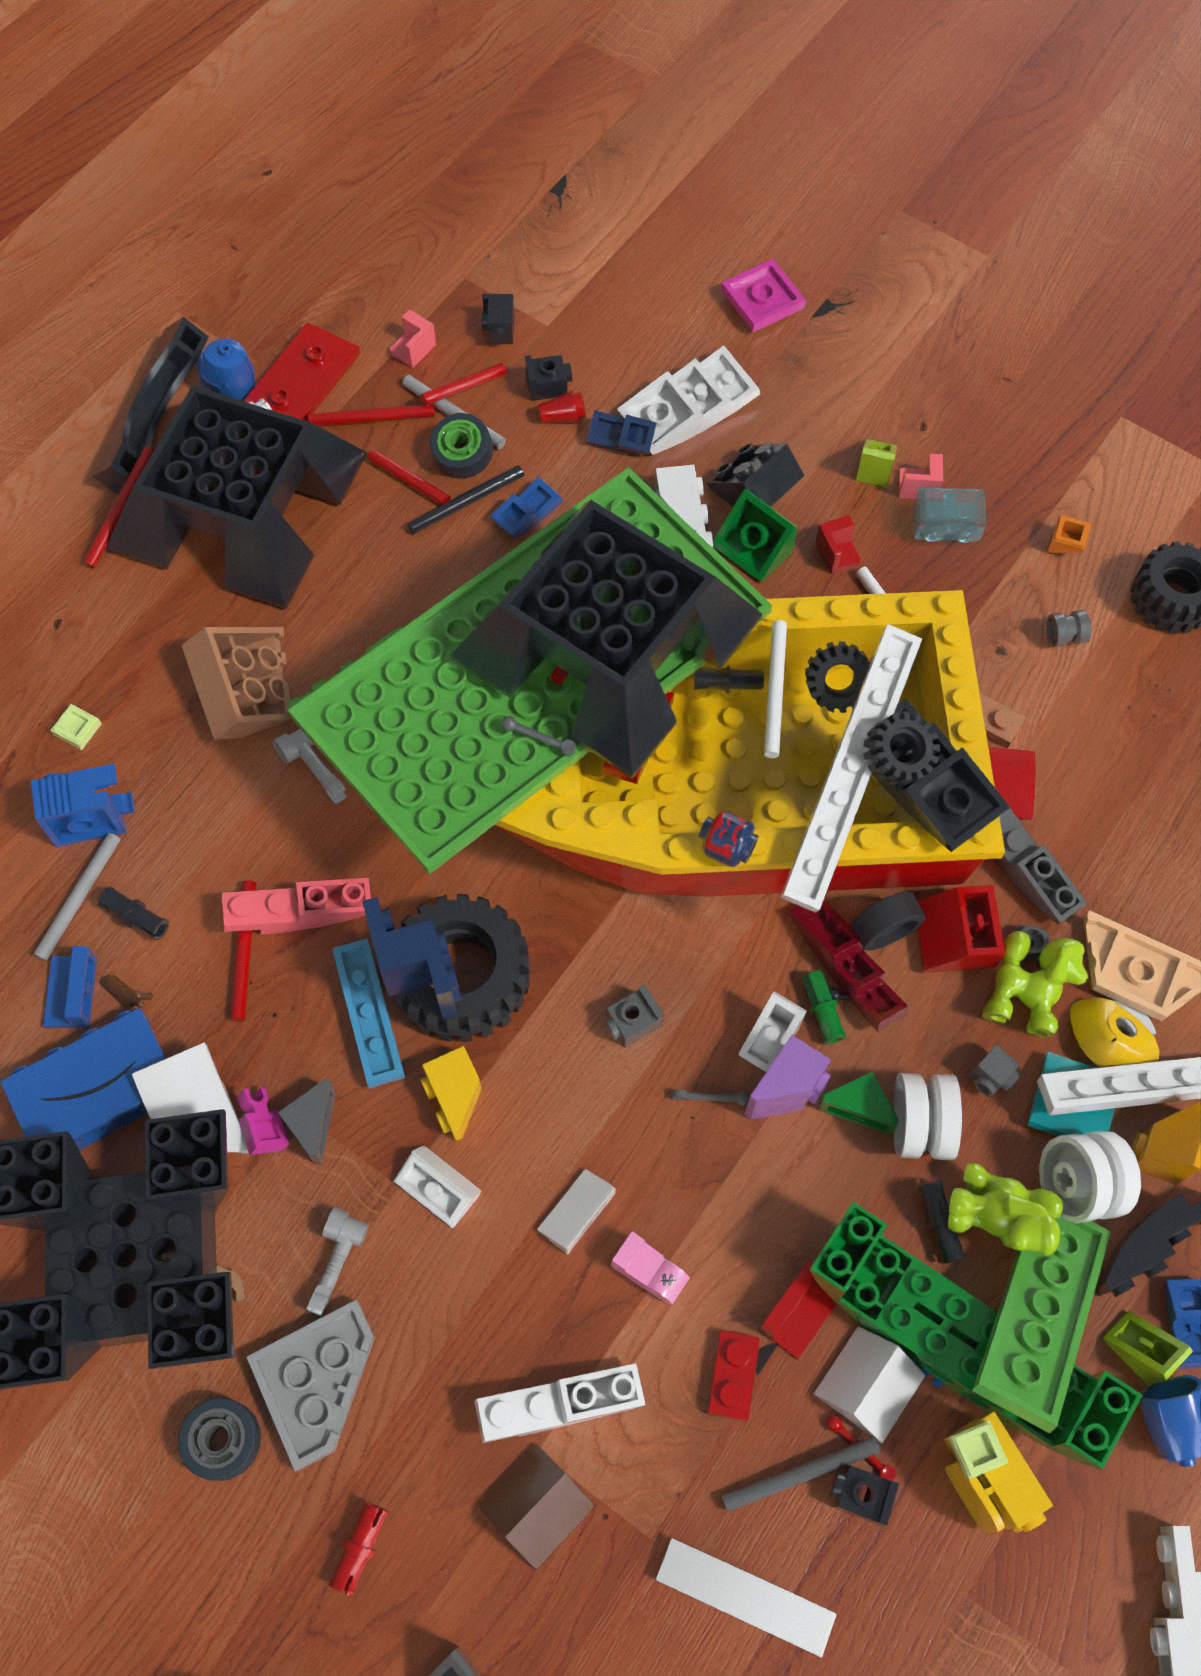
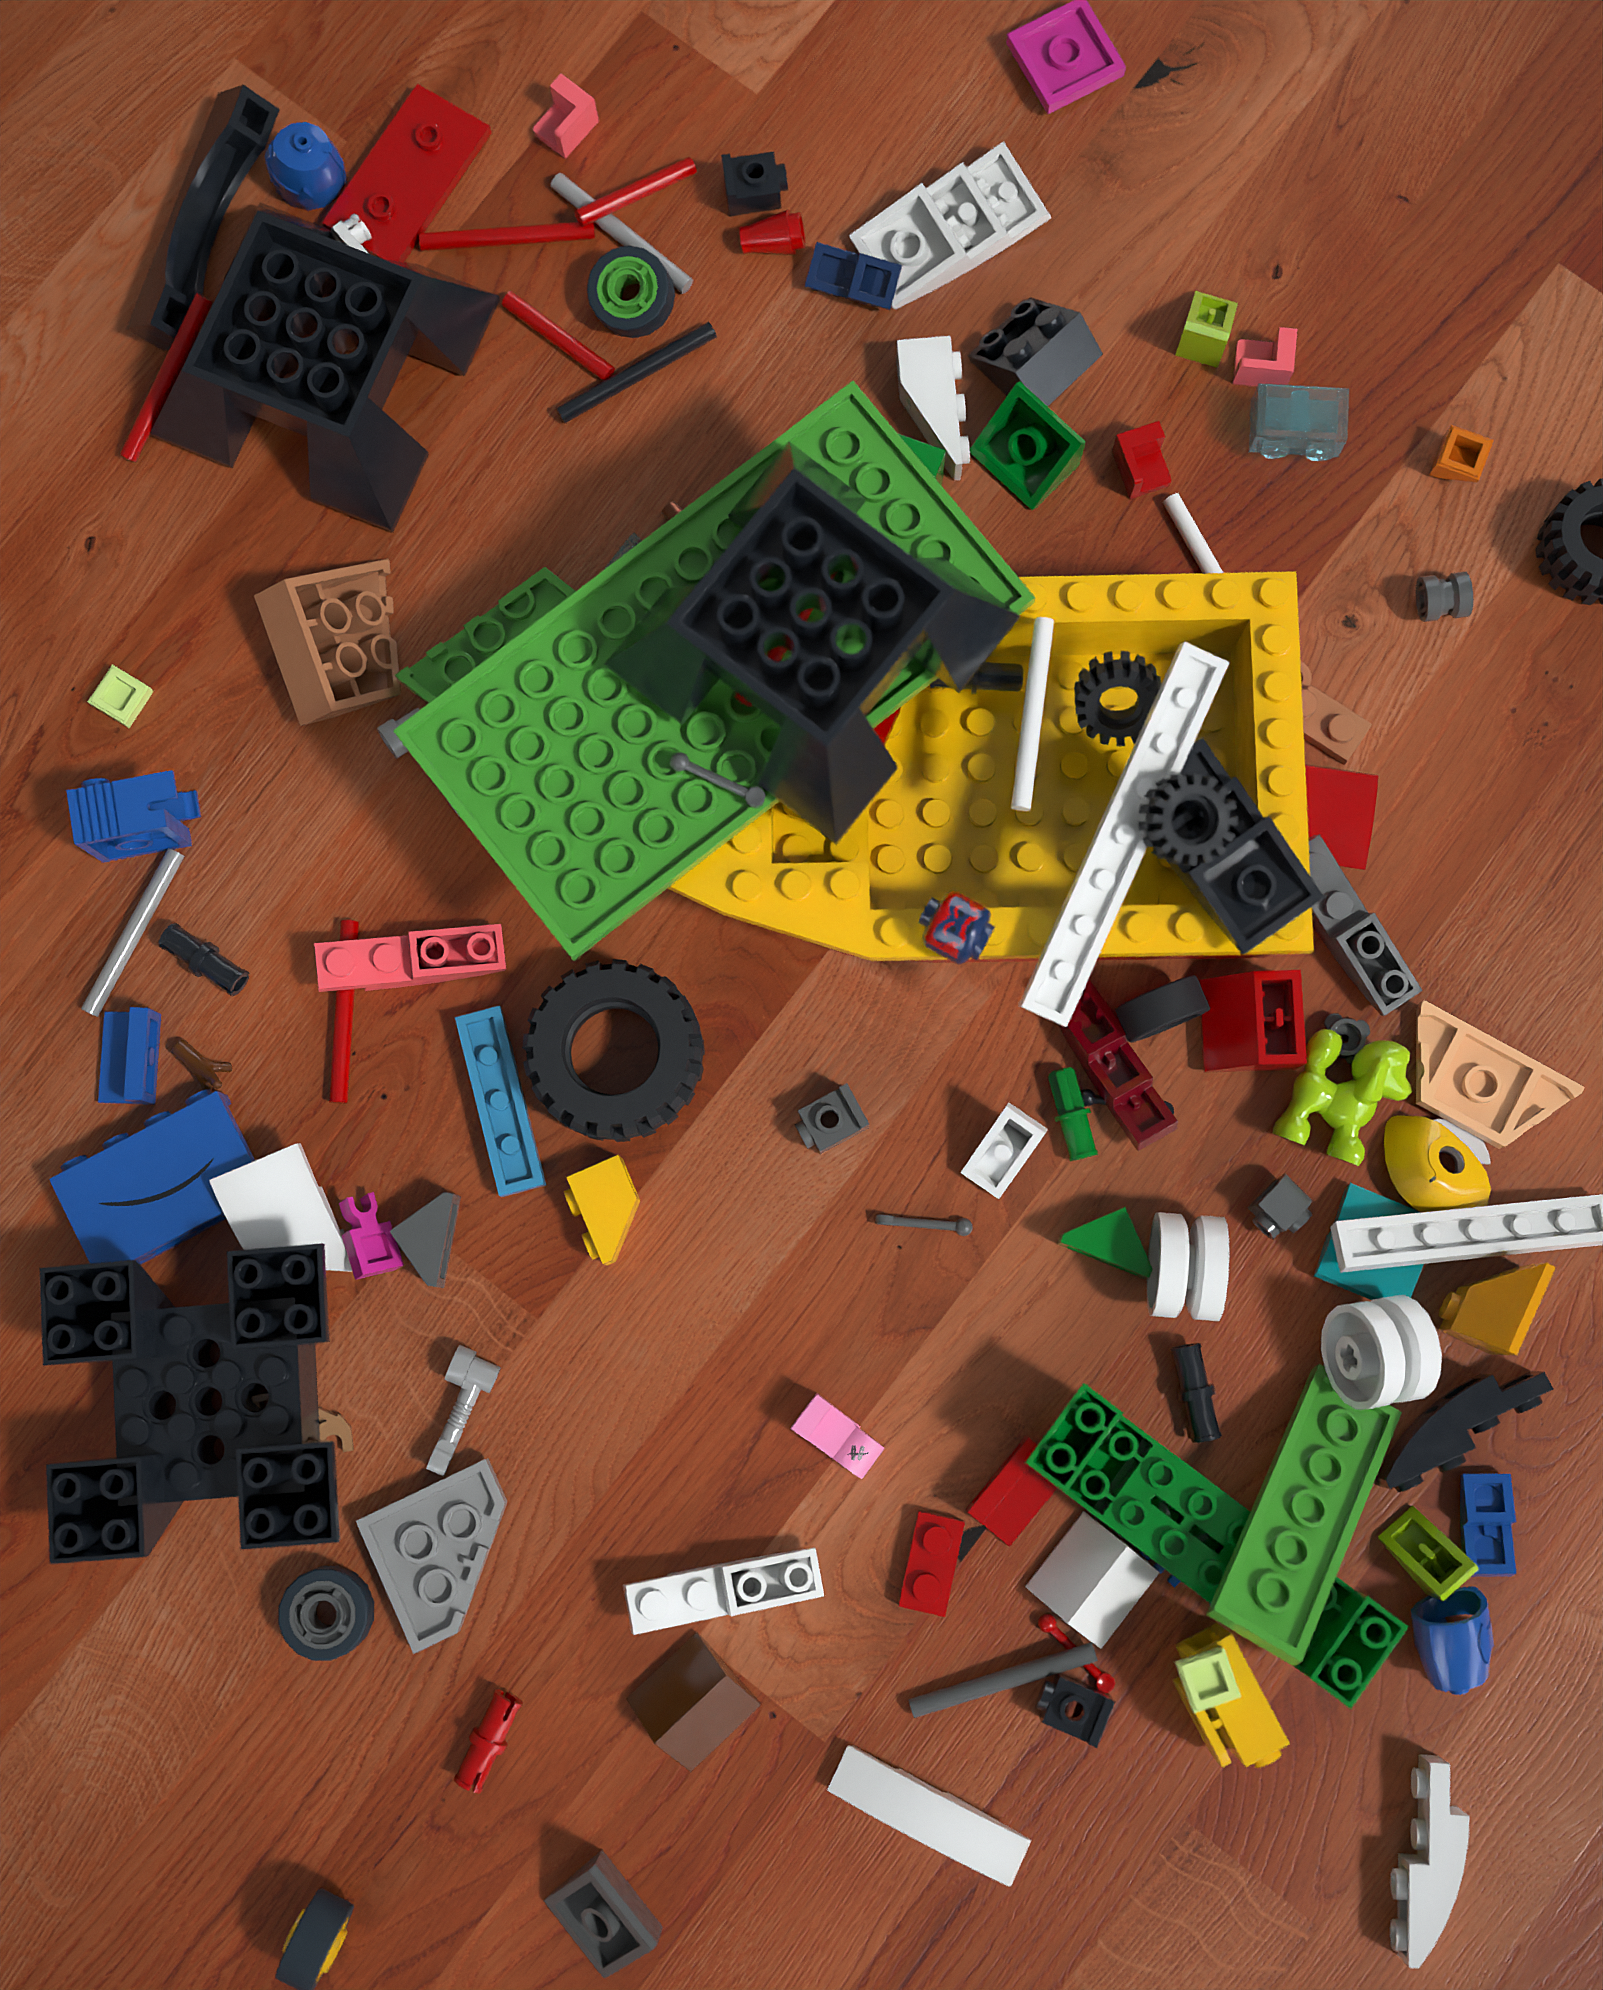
camera: 10 degrees right, 15 degrees up
dark blue bracket [362,897,462,1019] -> none
white slope [394,1146,481,1228] -> none
black brick [482,294,515,345] -> none
blue slope [491,477,563,538] -> none
white slope [537,1169,616,1255] -> none
medium lavender slope [744,1035,831,1120] -> none
lime animal [948,1162,1063,1256] -> none

